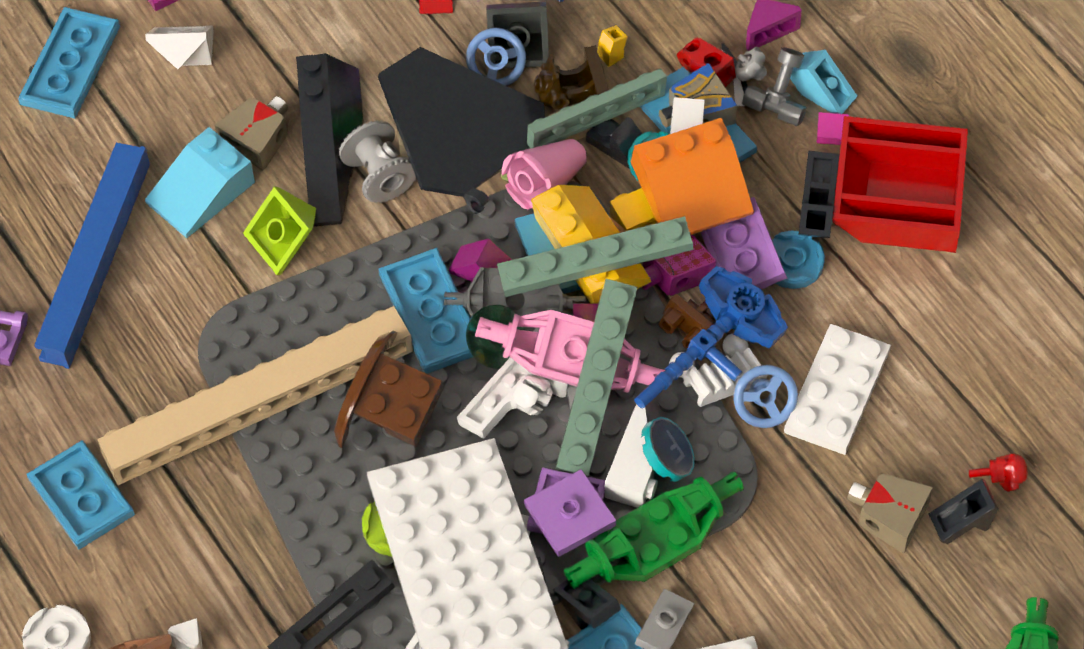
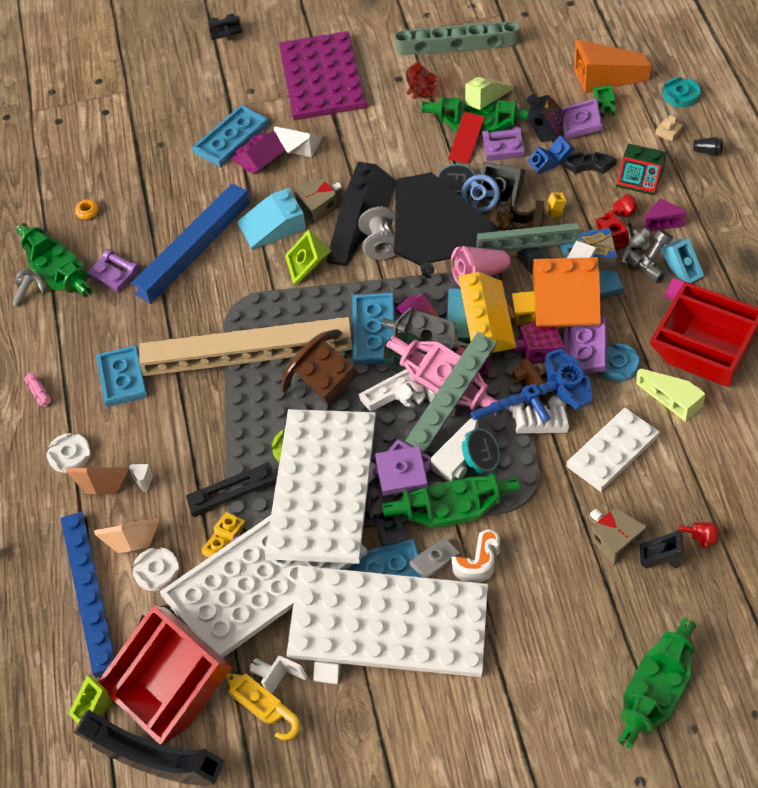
camera: 25 degrees right, 5 degrees down
sand green plate [497,216,694,297] -> none
medium blue piece [734,365,798,428] -> none
black arch [798,151,839,238] -> none
none -> magenta slope [232,131,286,174]
none -> black tile [437,164,475,196]
none -> white animal [452,529,500,583]
none -> red piece [604,194,638,217]
none -> yellowish green slope [636,369,705,422]

